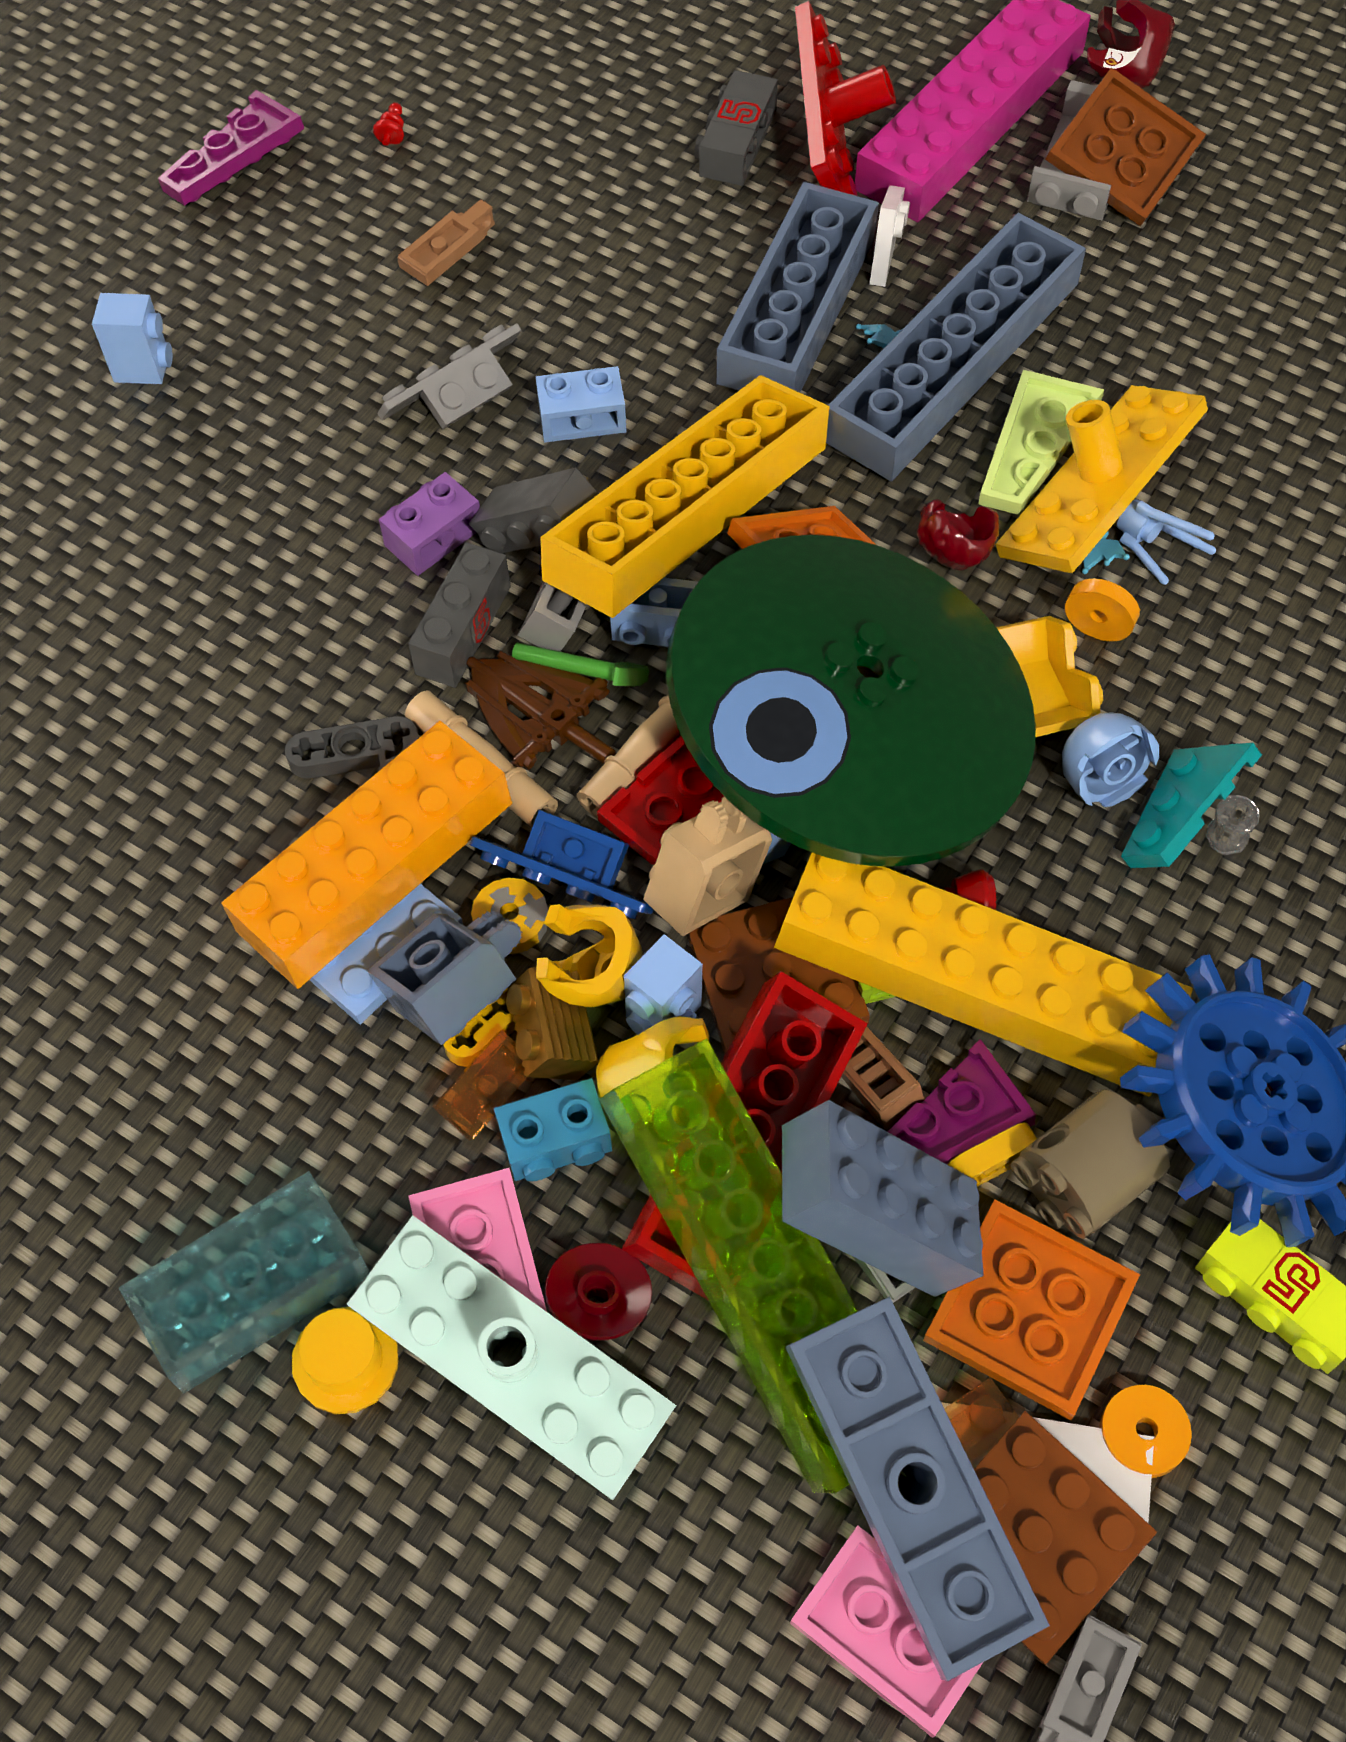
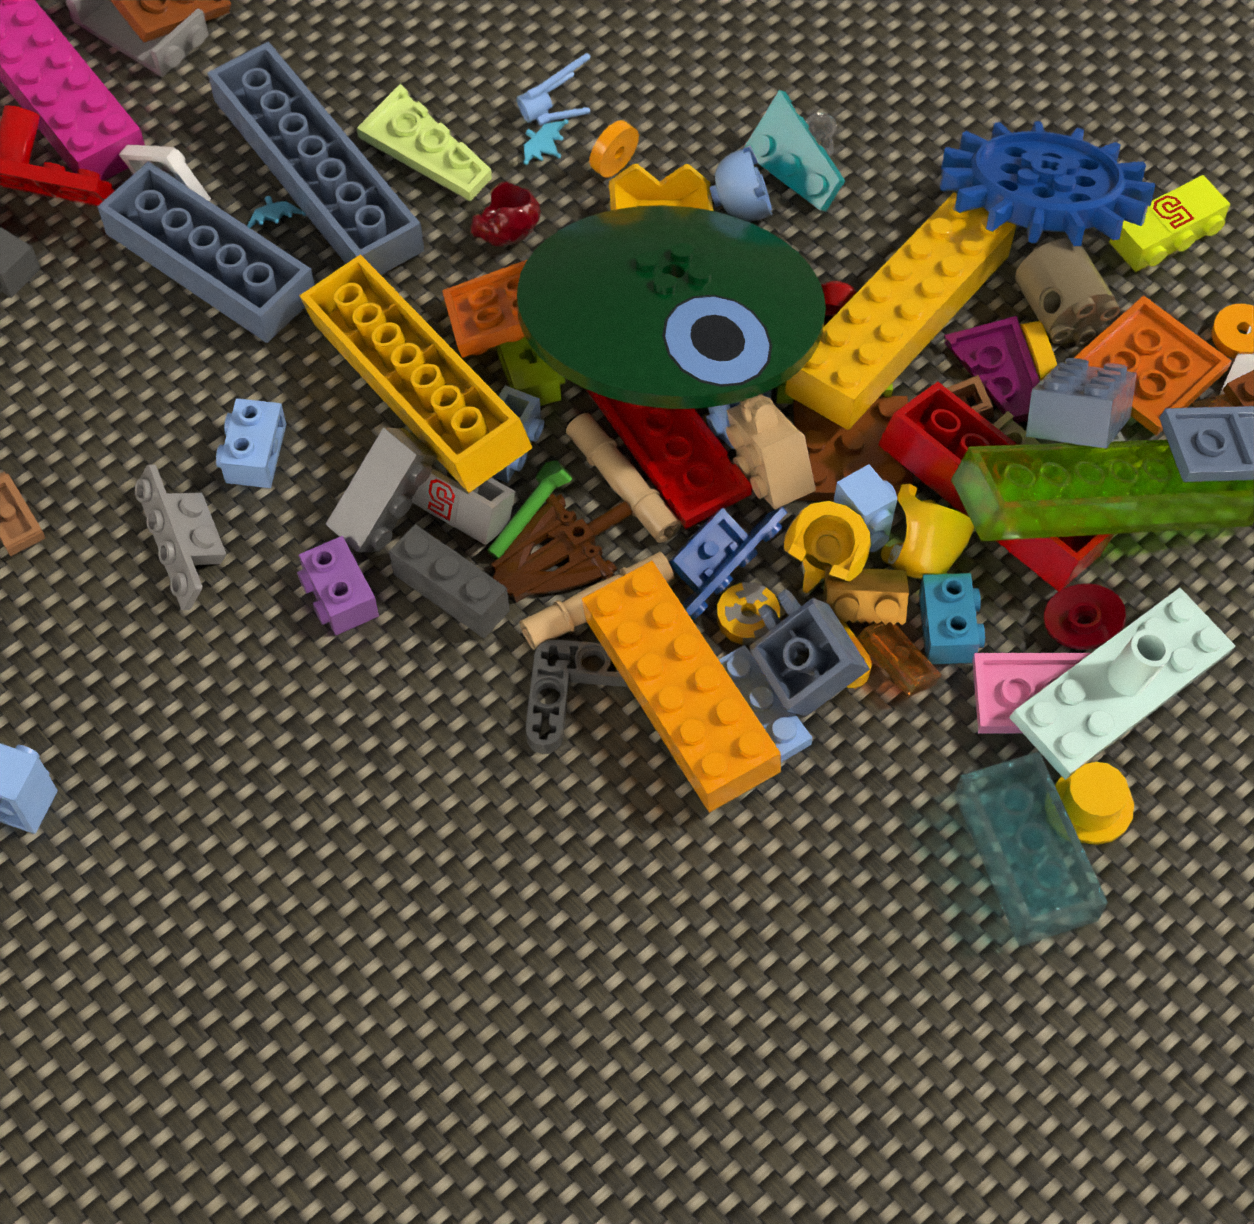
camera: 75 degrees left, 0 degrees up
yellow plate [995,385,1208,573] -> none

